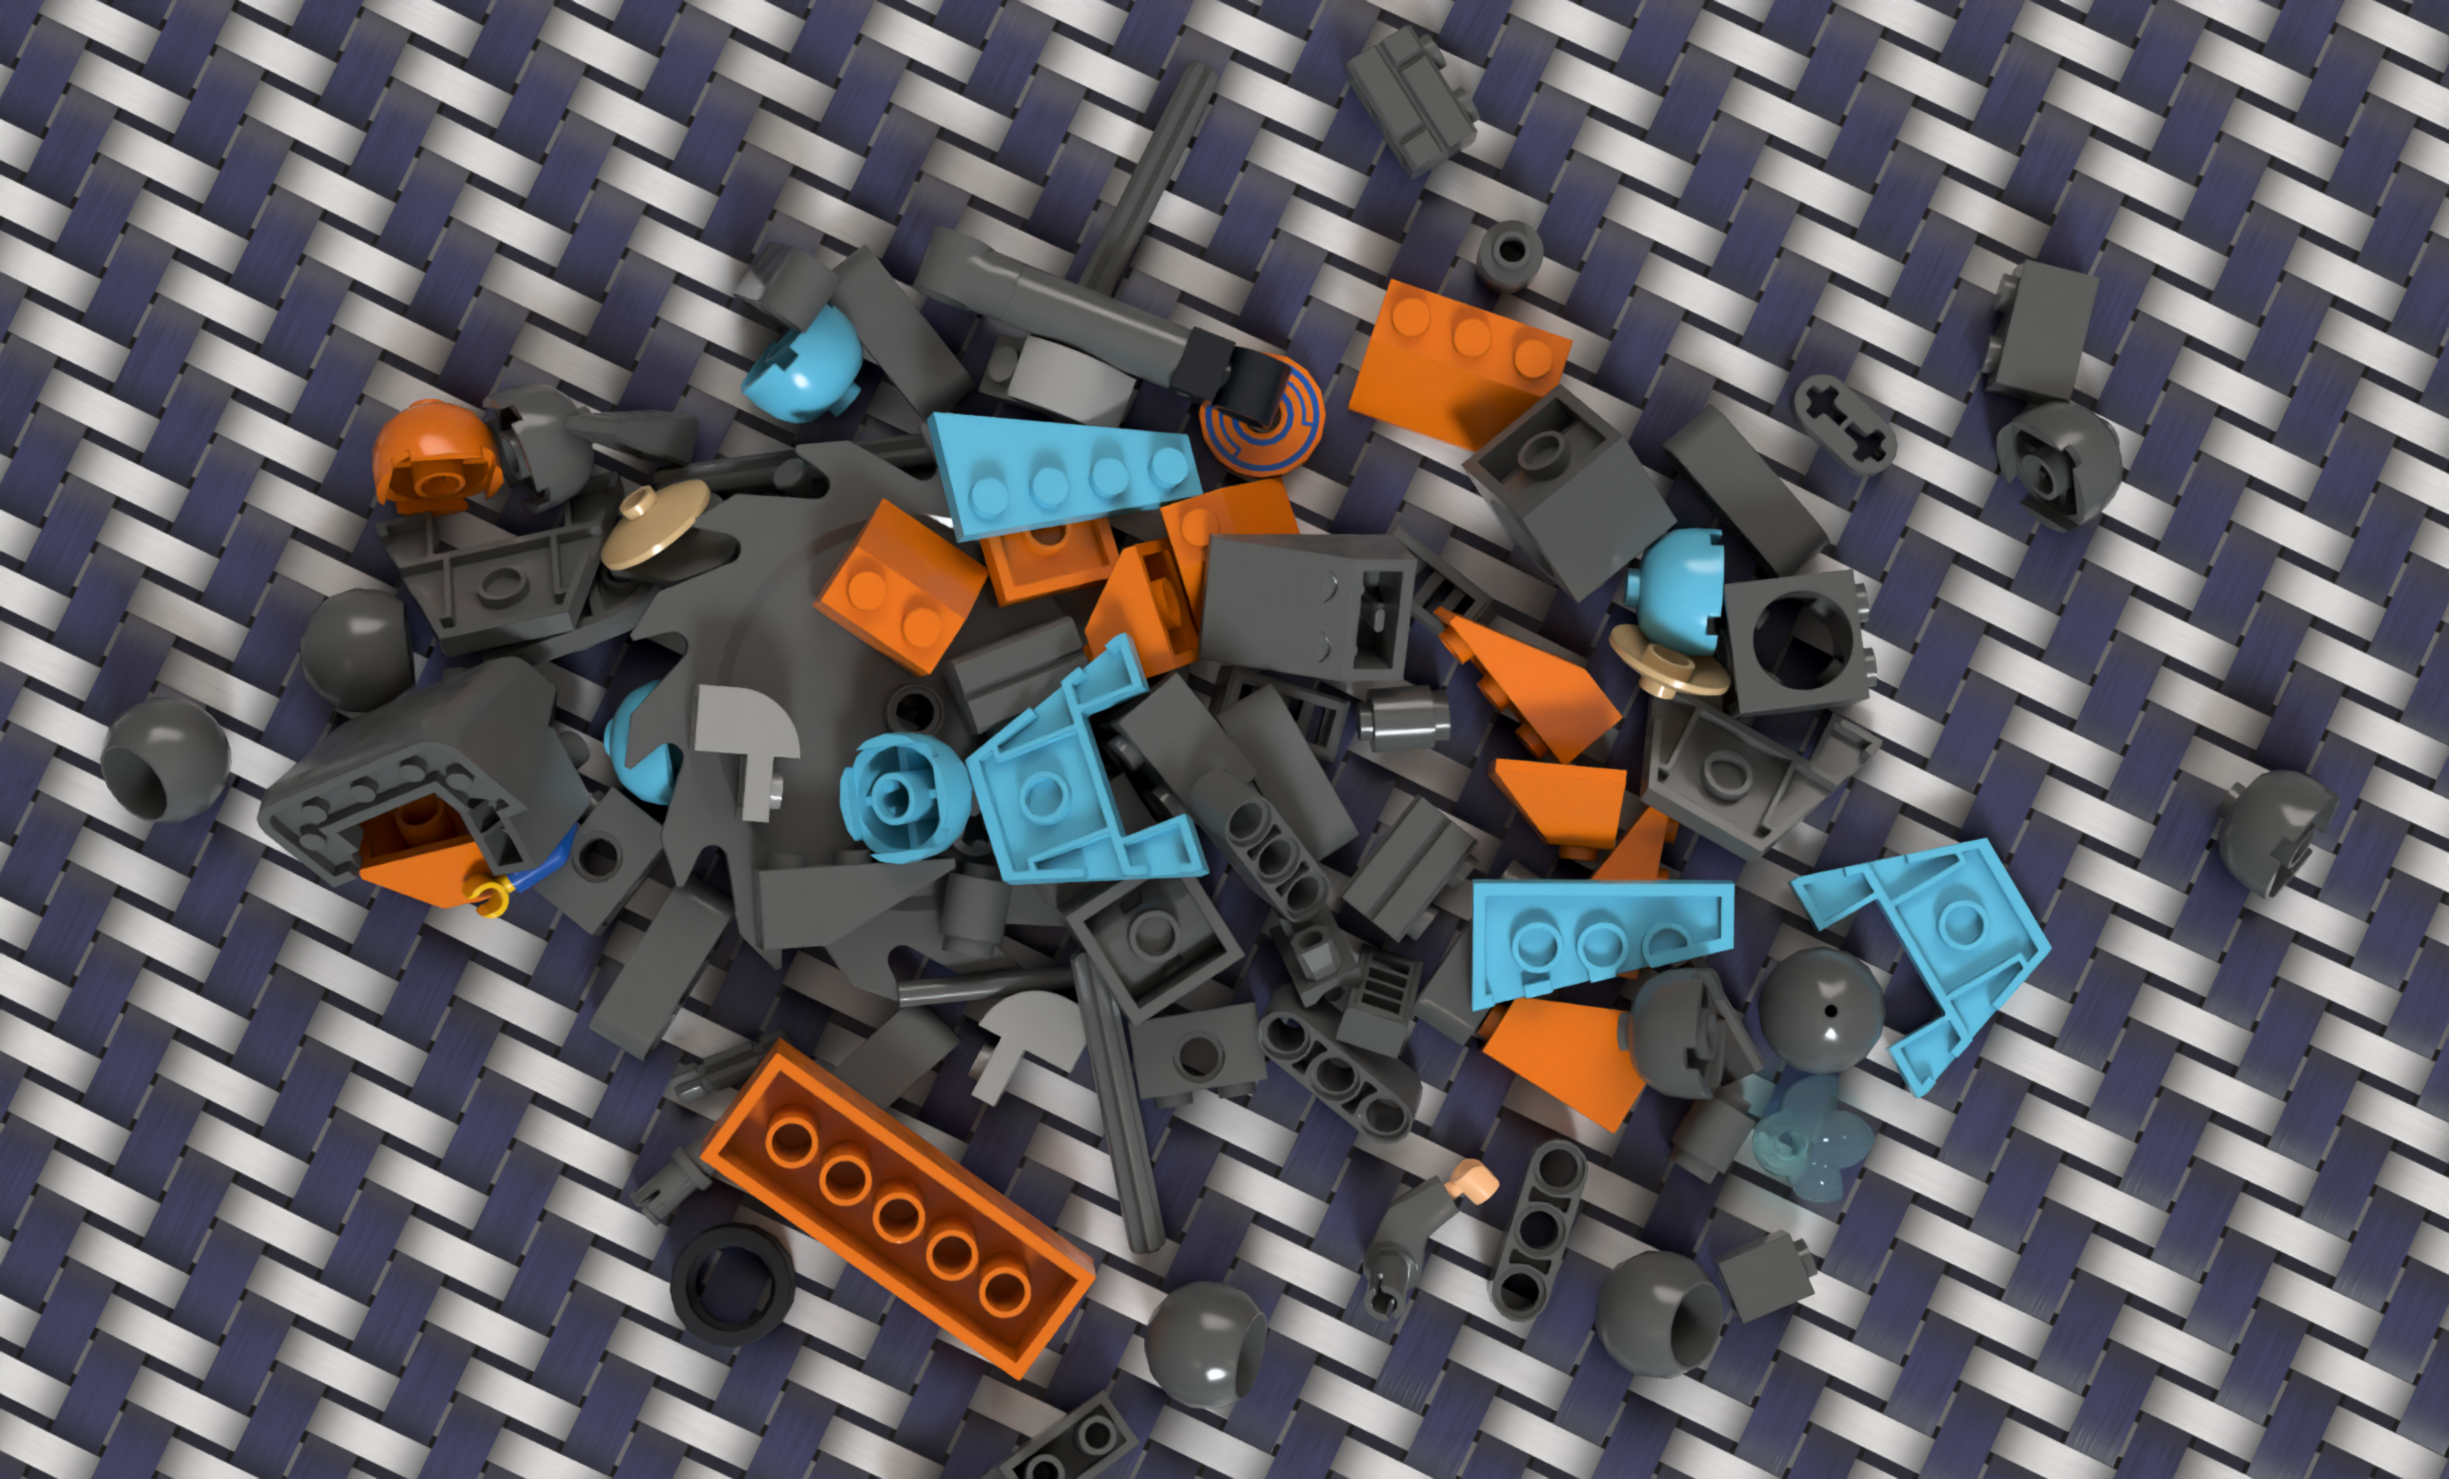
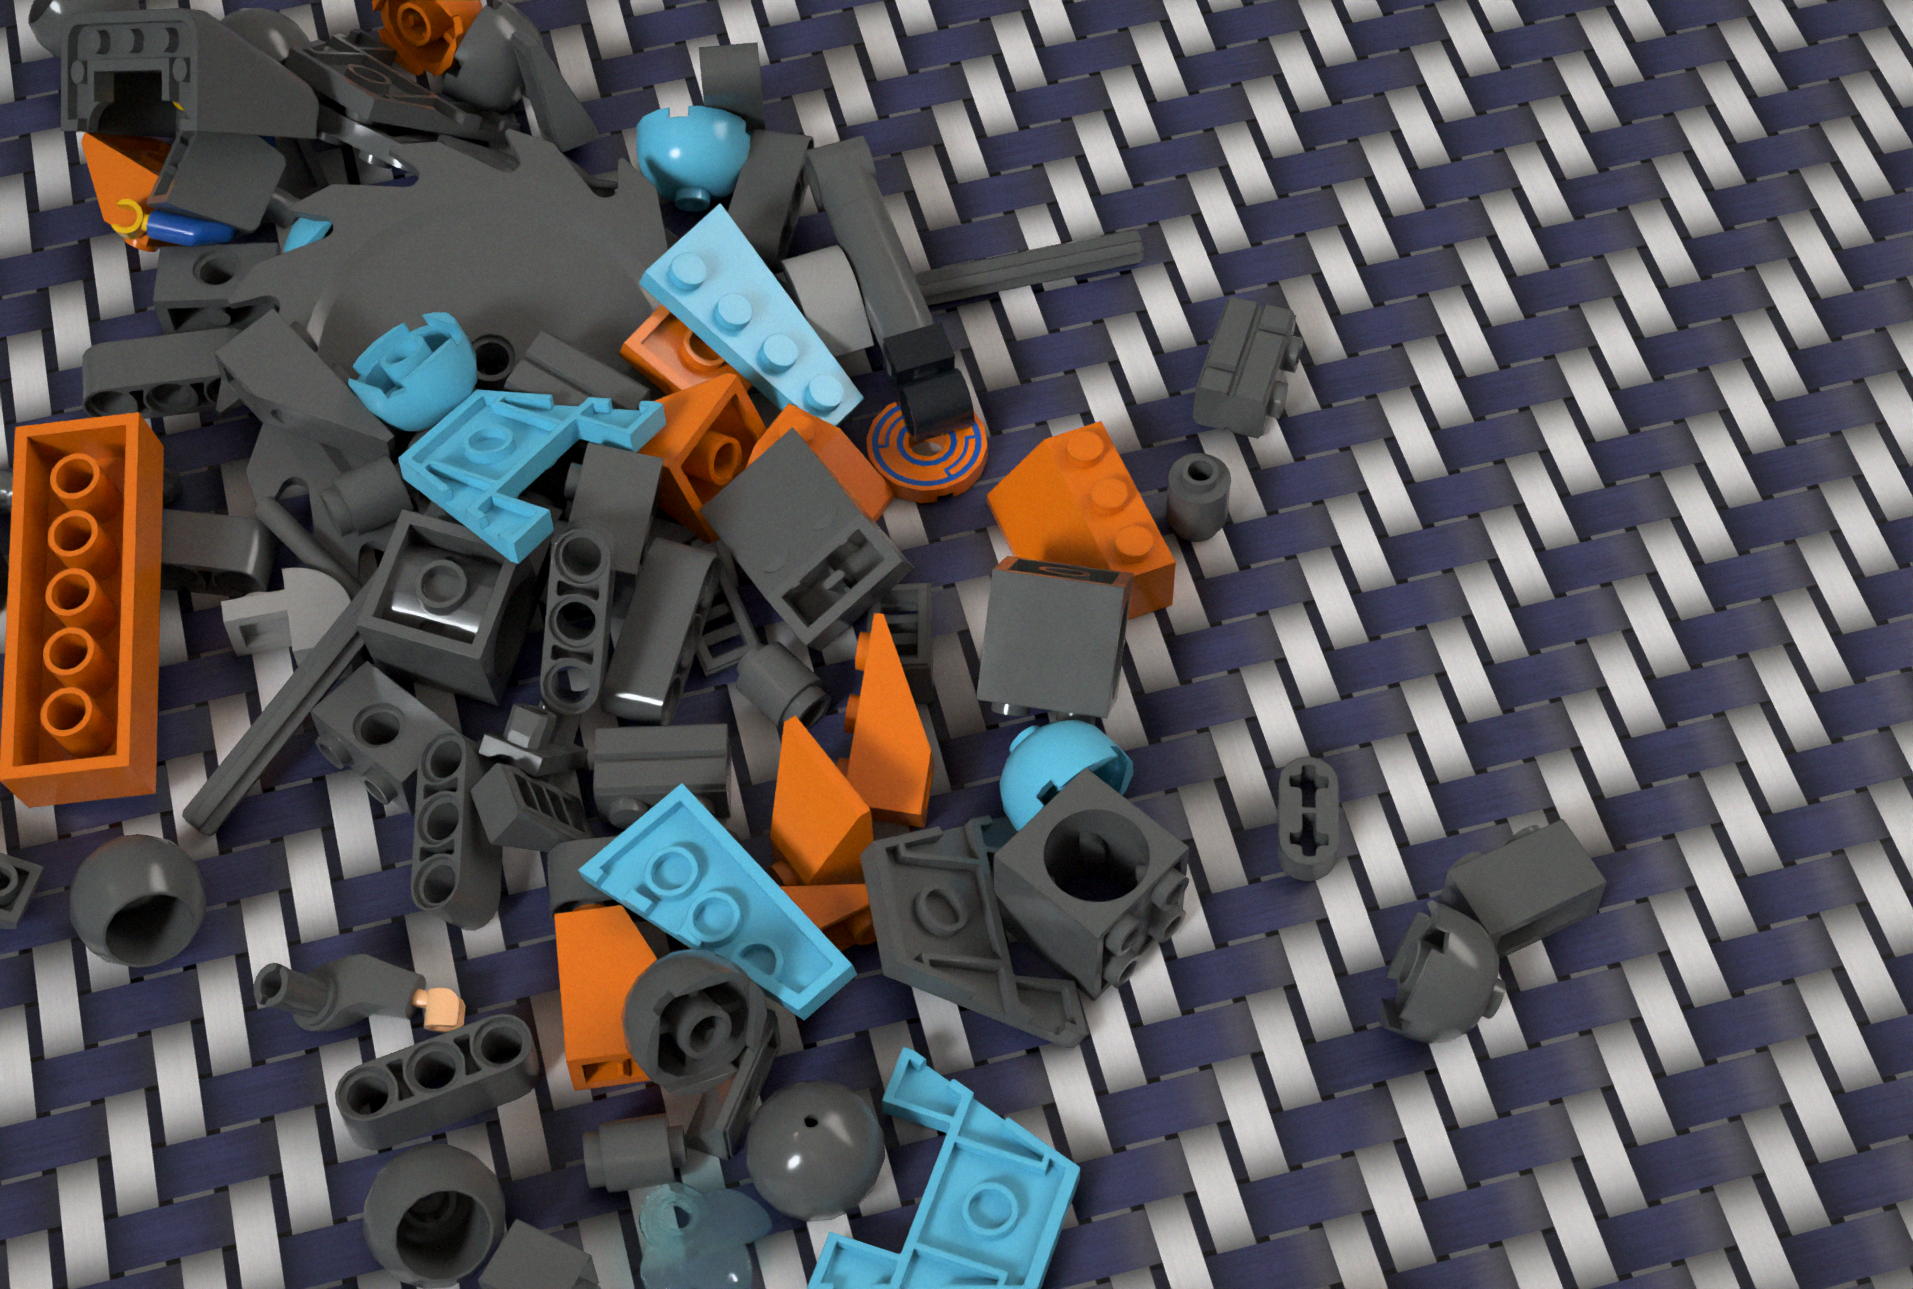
camera: 50 degrees right, 30 degrees down
tan dish [601,479,711,570] -> none
light grey brick [688,684,800,822] -> none
orange slope [811,498,989,678] -> none
tan dish [1609,624,1731,699] -> none
dark grey beam [1661,405,1830,579] -> none

